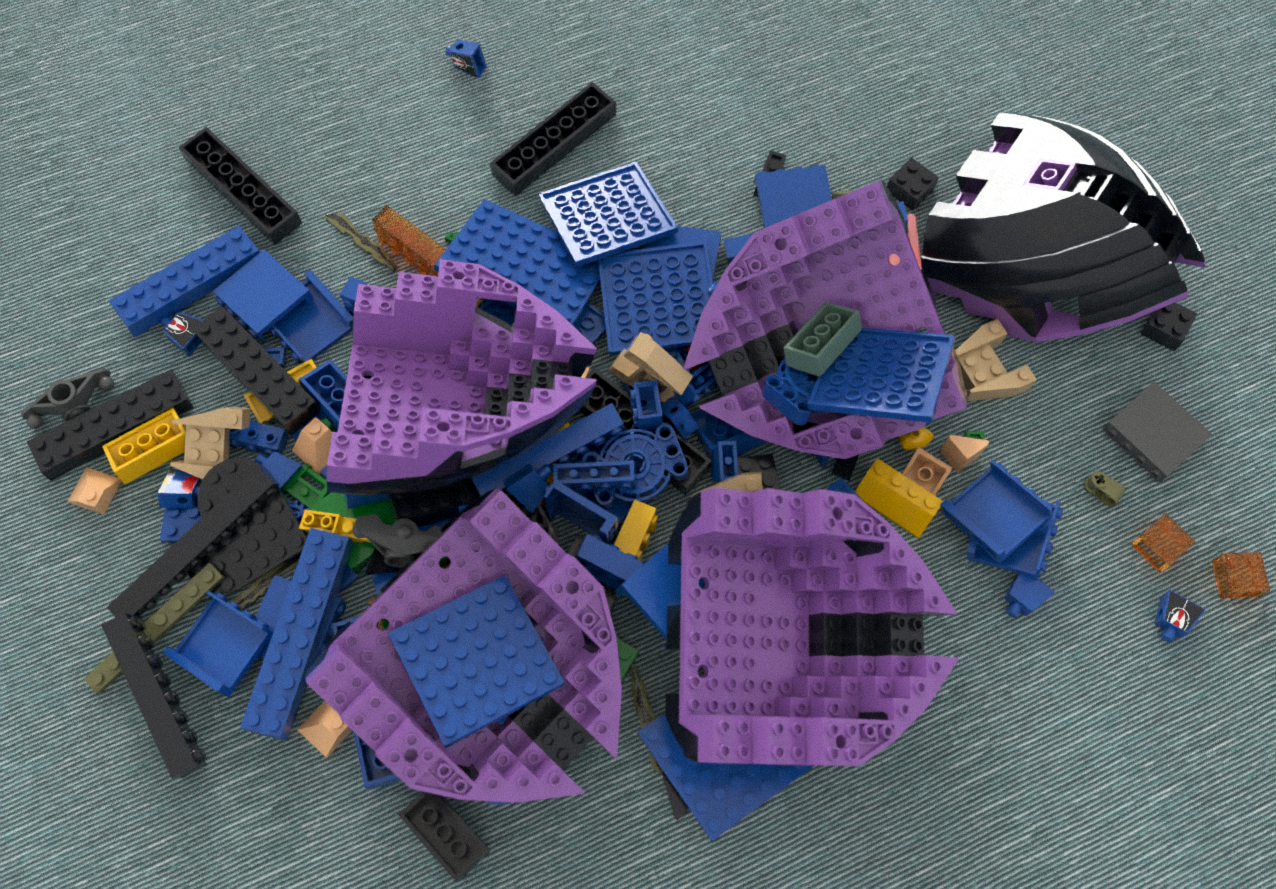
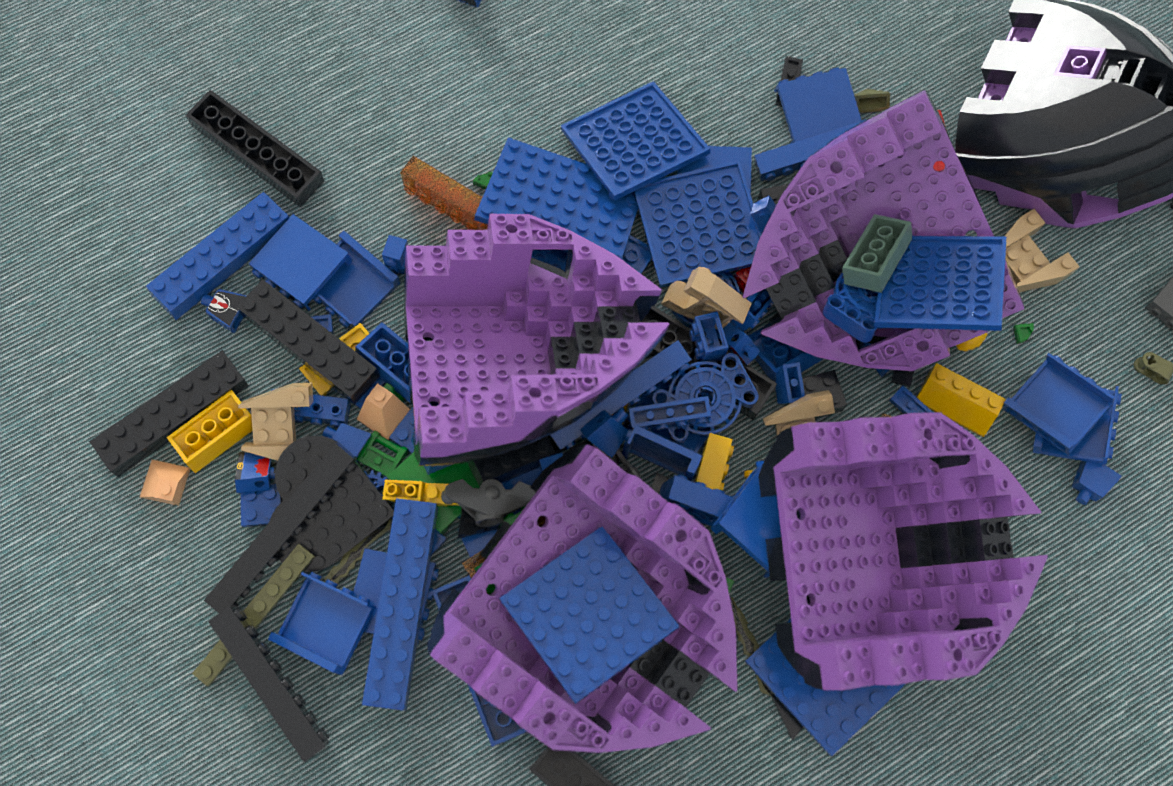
camera: 10 degrees left, 5 degrees up
dark grey piece [21,368,114,429] -> none
light nougat slope [297,701,353,758] -> none
olive sword [325,214,398,272] -> none
black brick [490,82,616,197] -> none
black brick [887,157,939,211] -> none
light nougat slope [902,448,953,495] -> none
light nougat slope [940,435,989,473] -> none

